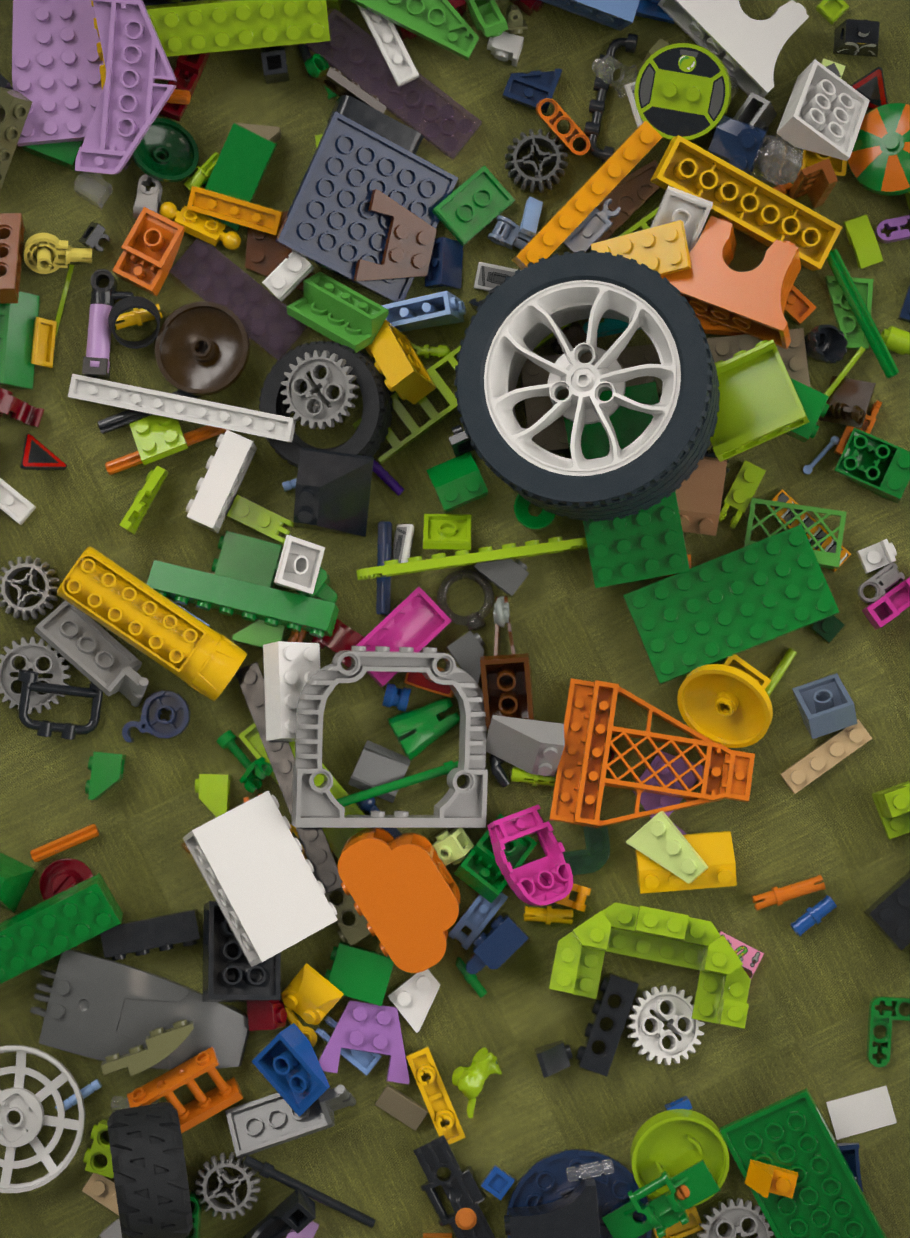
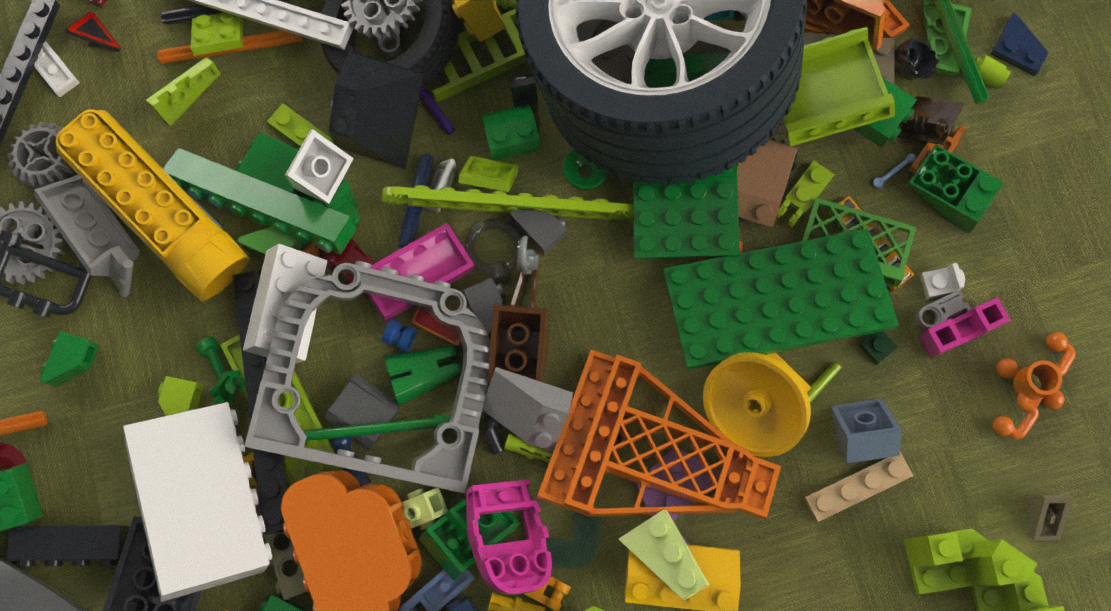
camera: 10 degrees right, 10 degrees down
dark blue piece [122,691,191,743] -> none
white brick [185,430,257,534] -> none
lime axle [824,346,866,397] -> none

